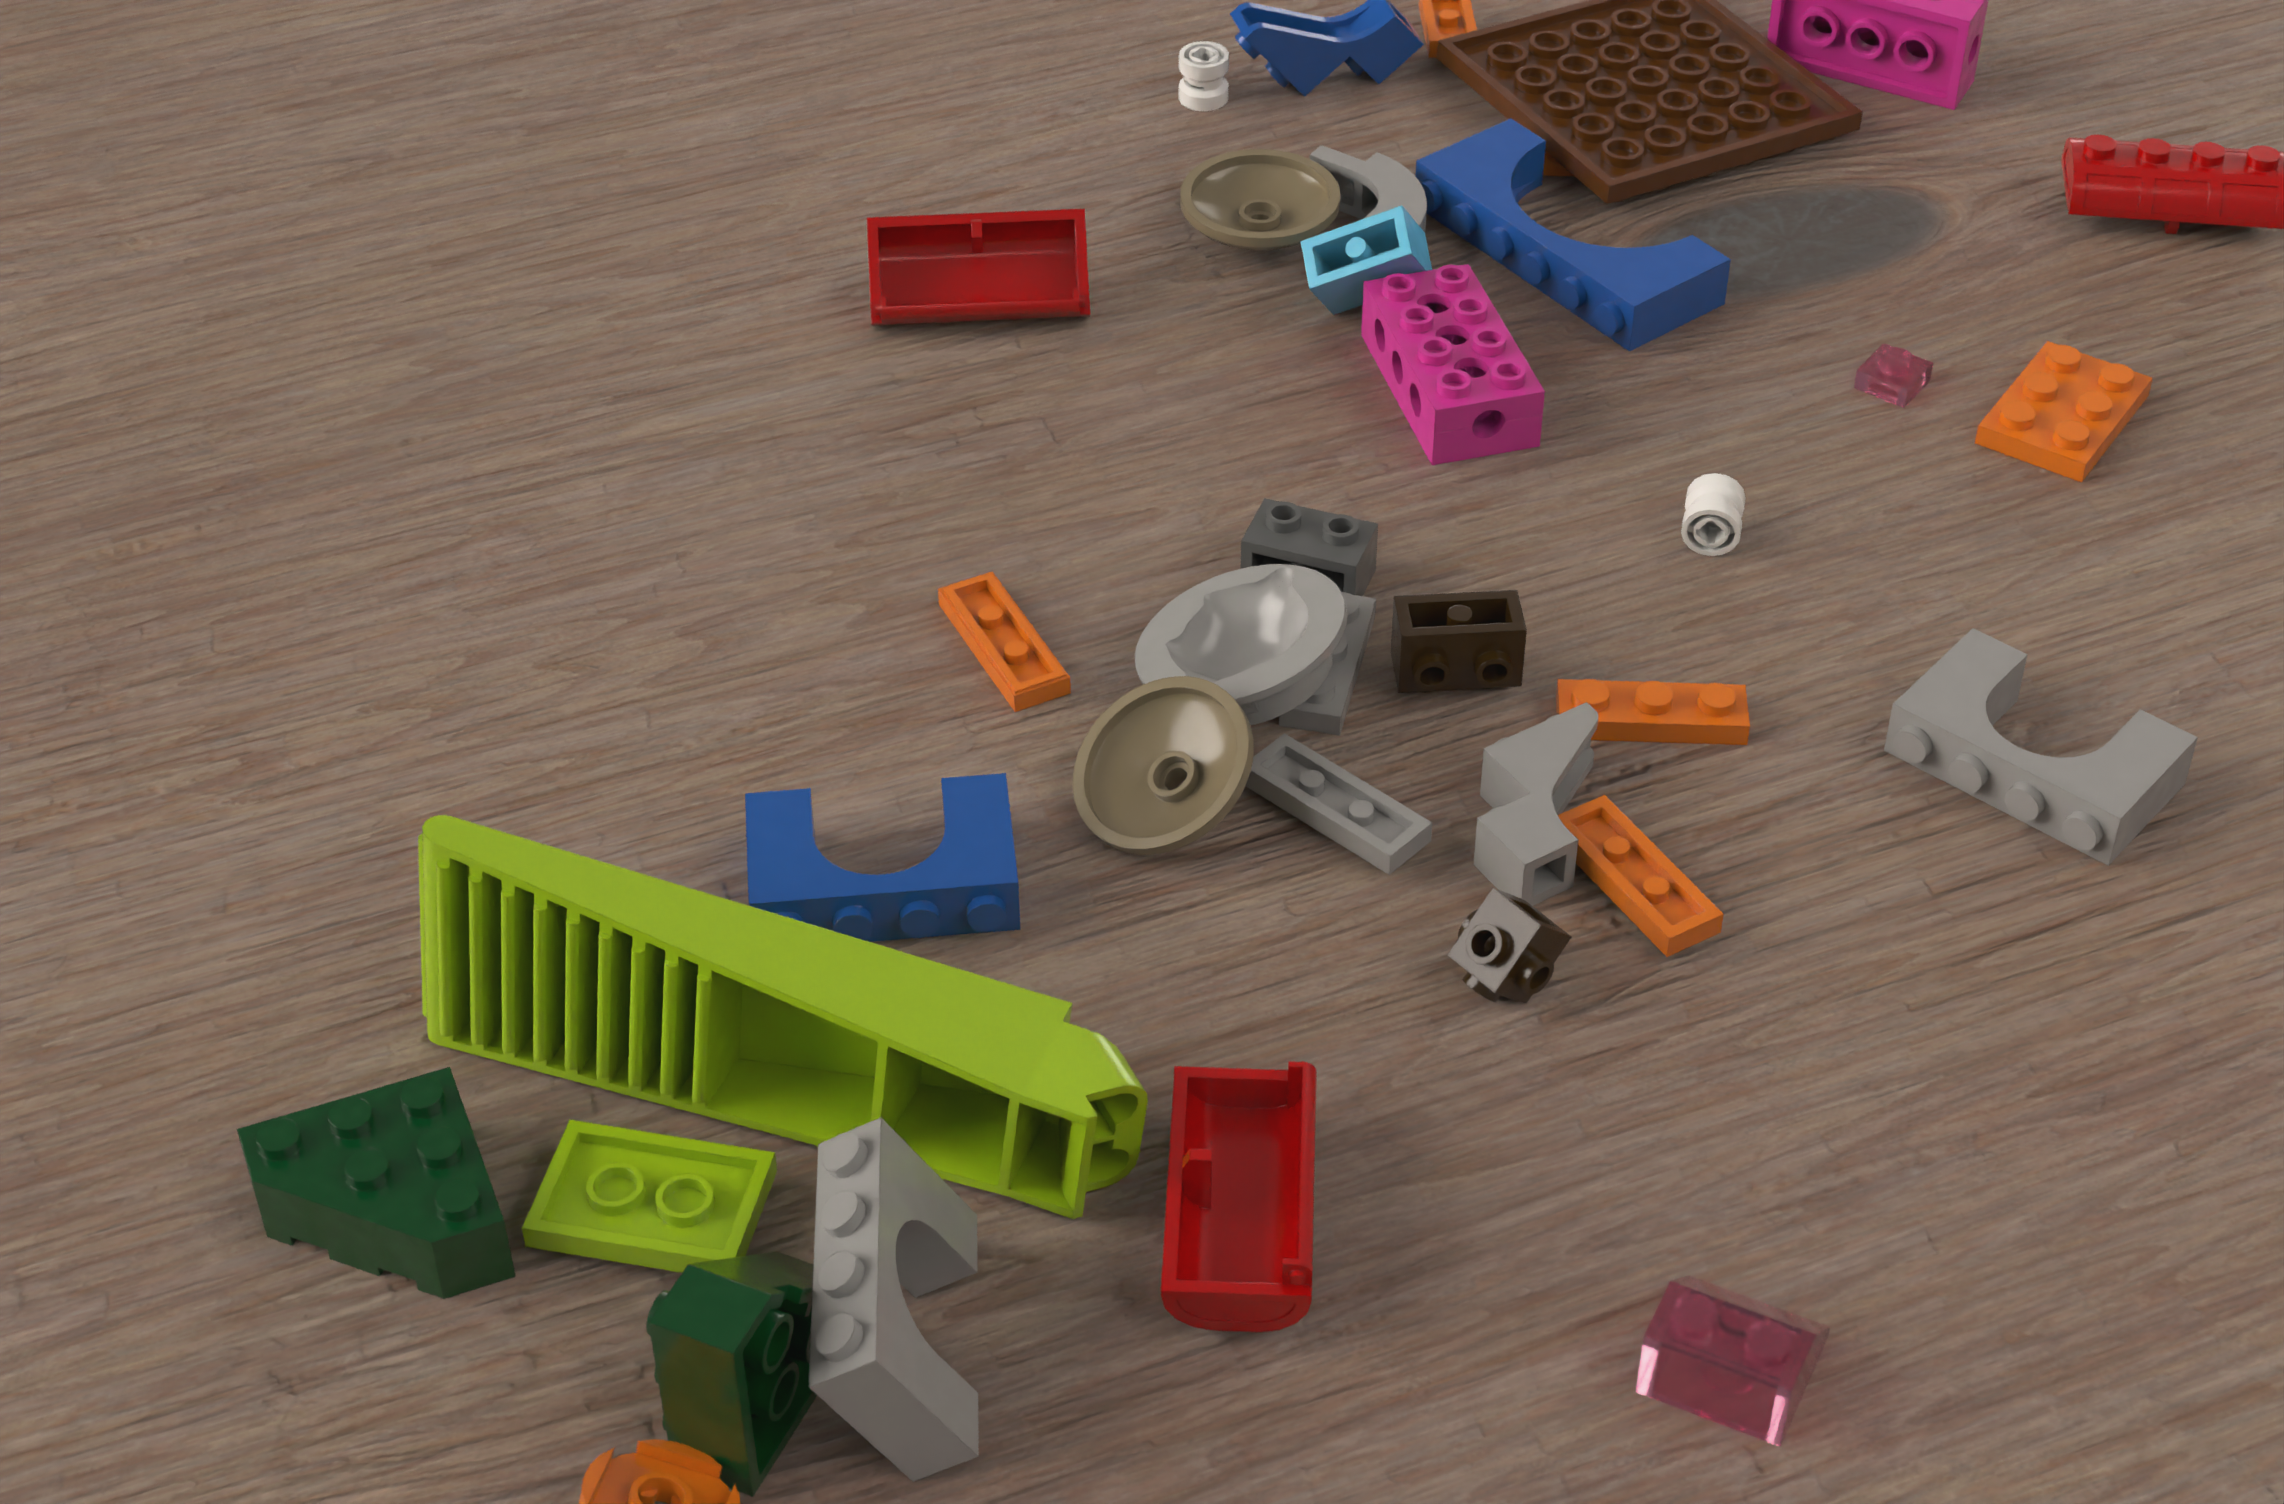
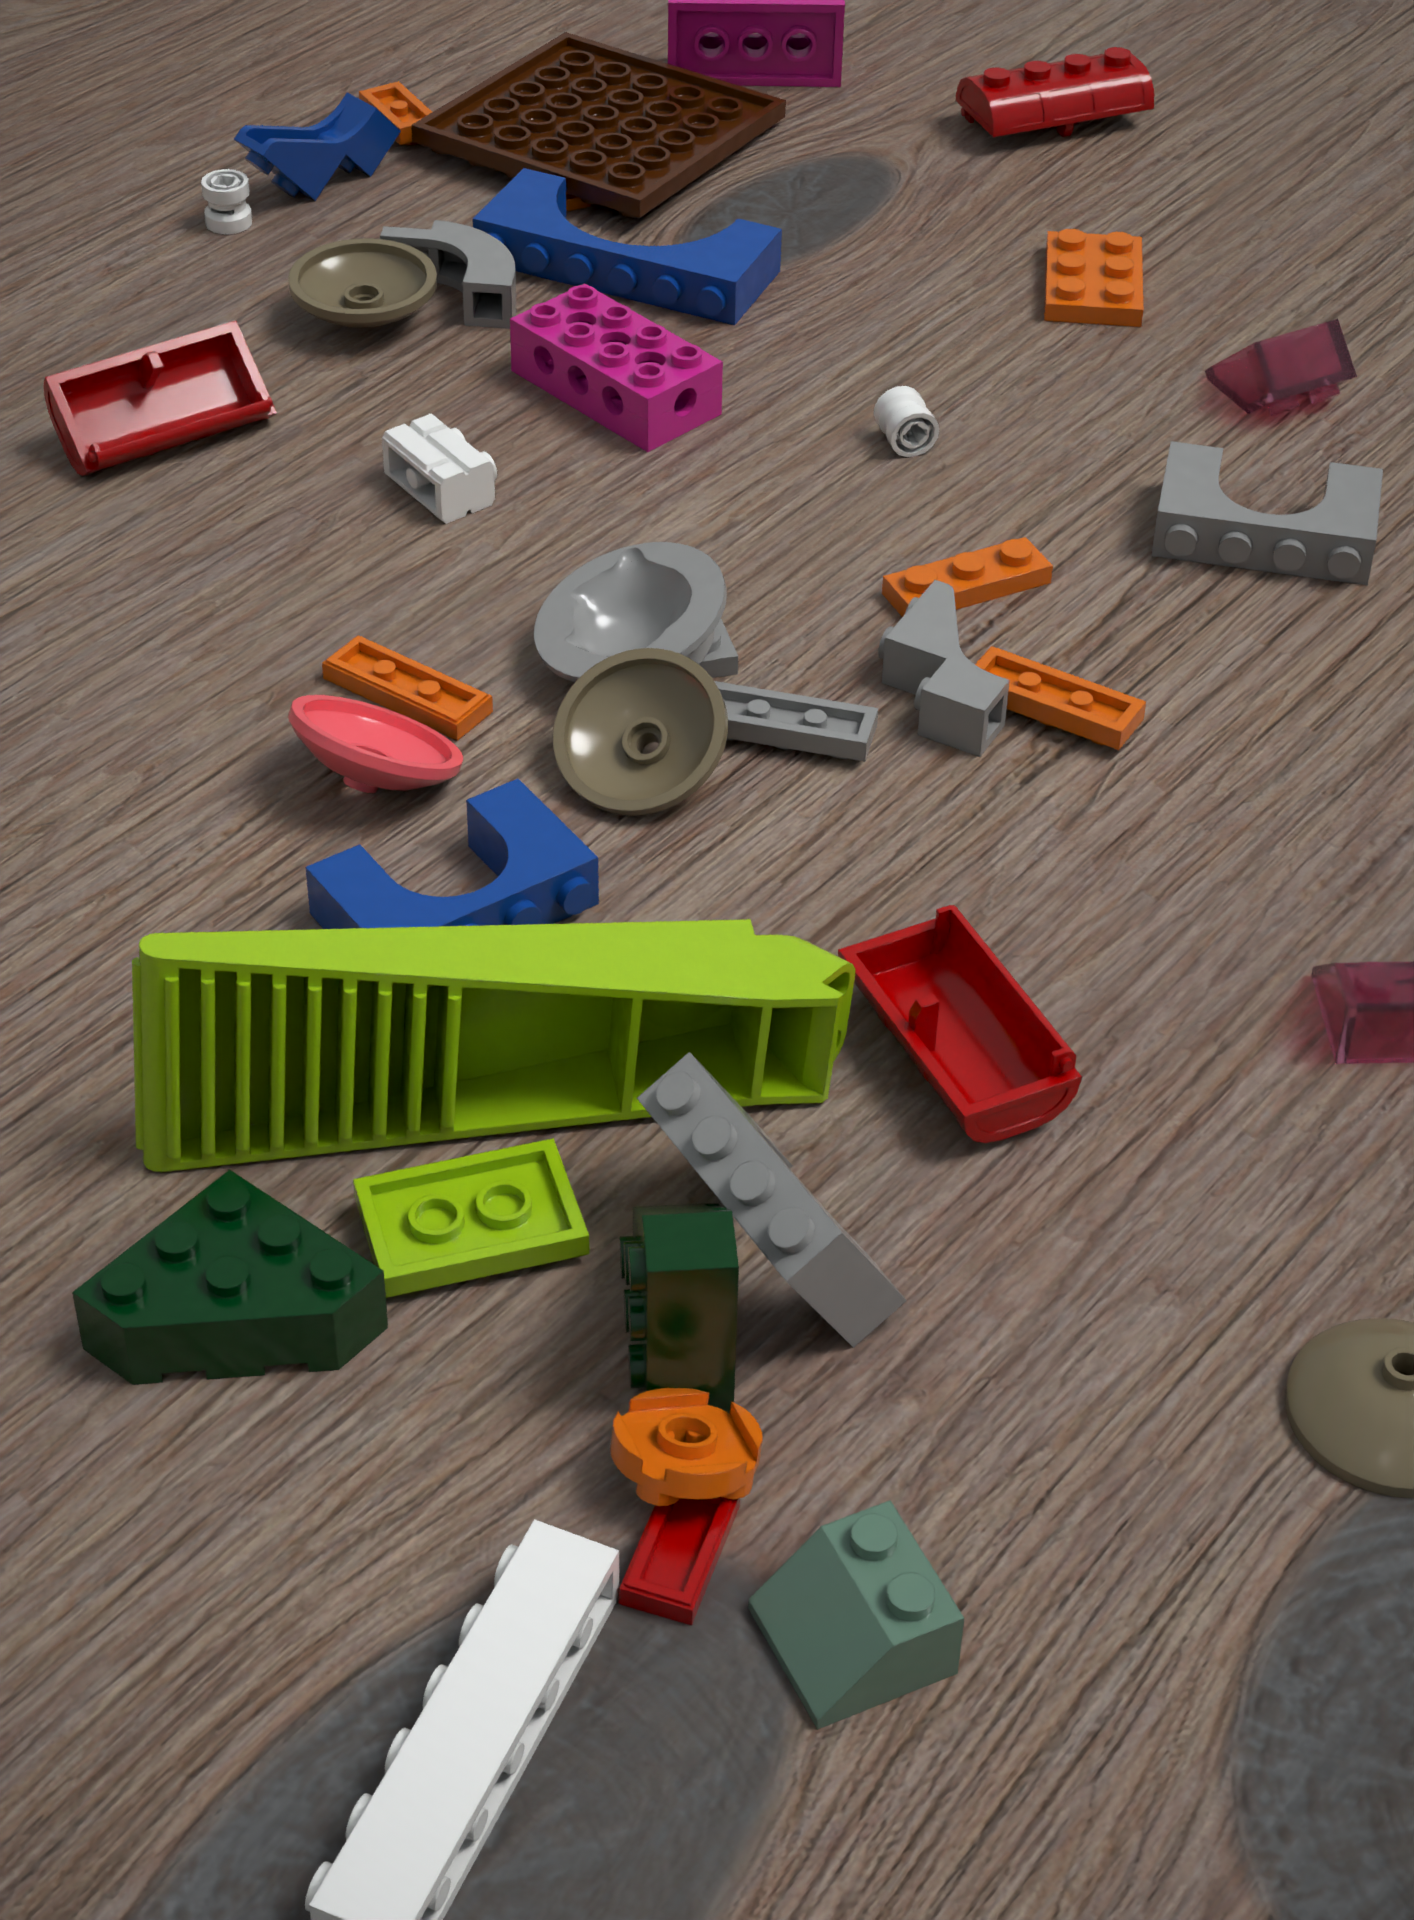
camera: 30 degrees left, 0 degrees up
dark grey brick [1241,498,1378,596] -> none
medium azure brick [1301,205,1432,315] -> none
dark brown brick [1391,590,1527,693] -> none
dark brown brick [1448,888,1572,1004] -> none
clear pink plate [1854,343,1934,408] -> none
none -> coral dish [288,695,463,793]
none -> white brick [382,414,497,524]
none -> clear pink slope [1204,319,1357,417]

